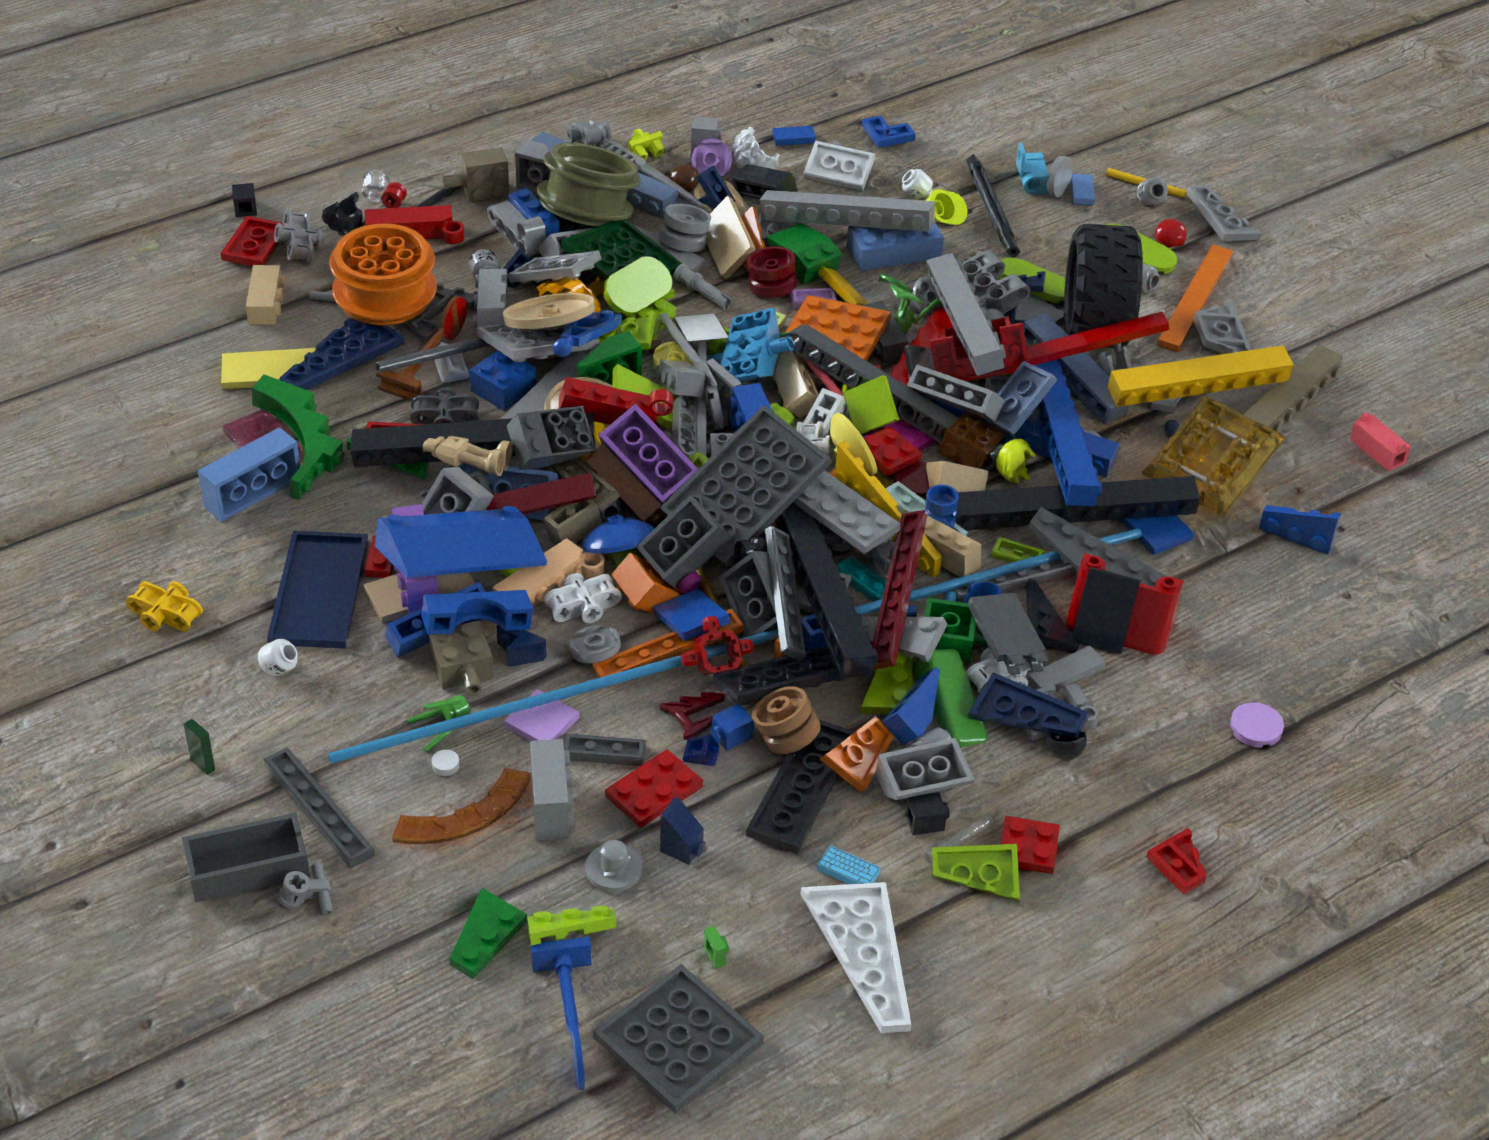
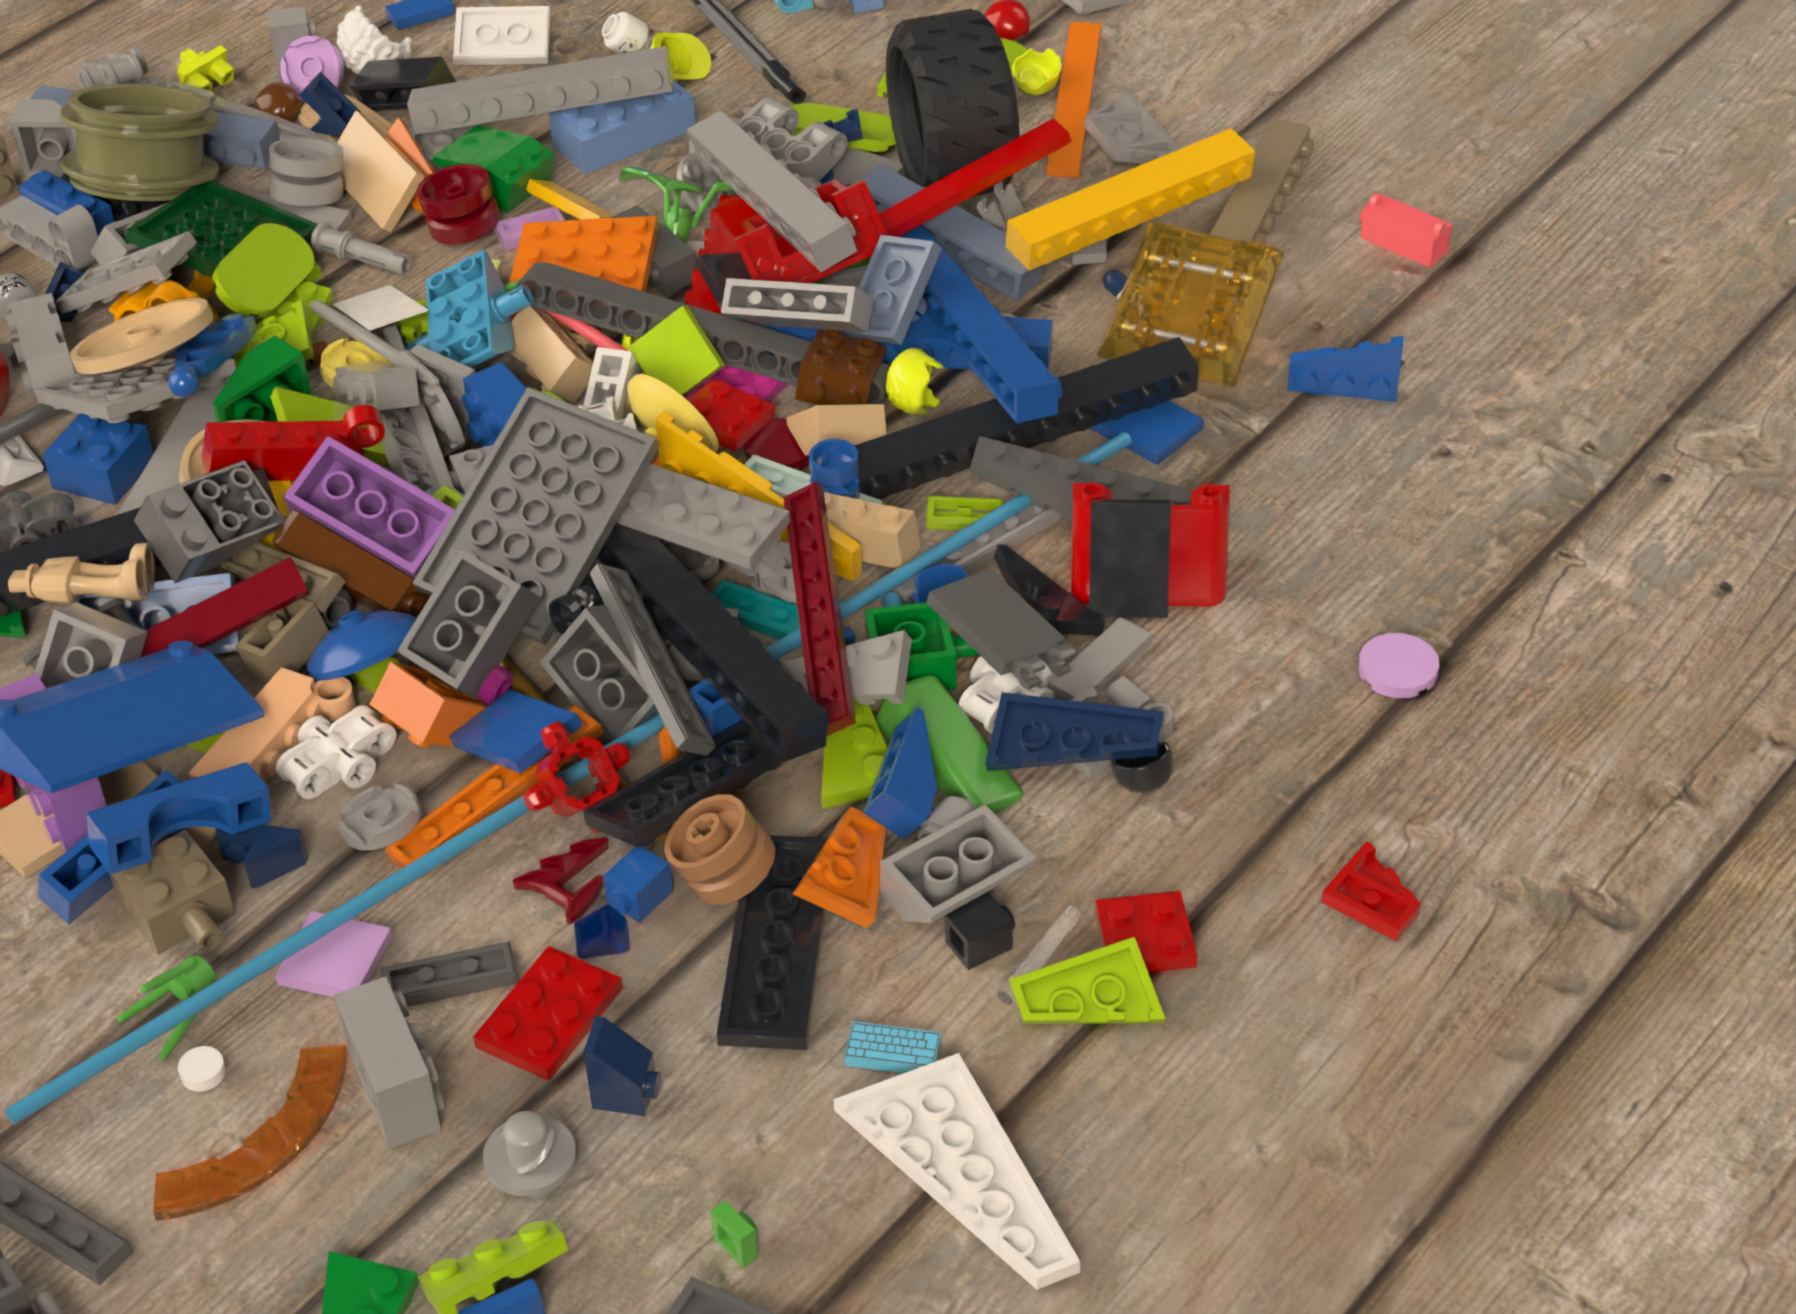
camera: 15 degrees left, 0 degrees up
none -> neon yellow hair [1011,48,1062,96]

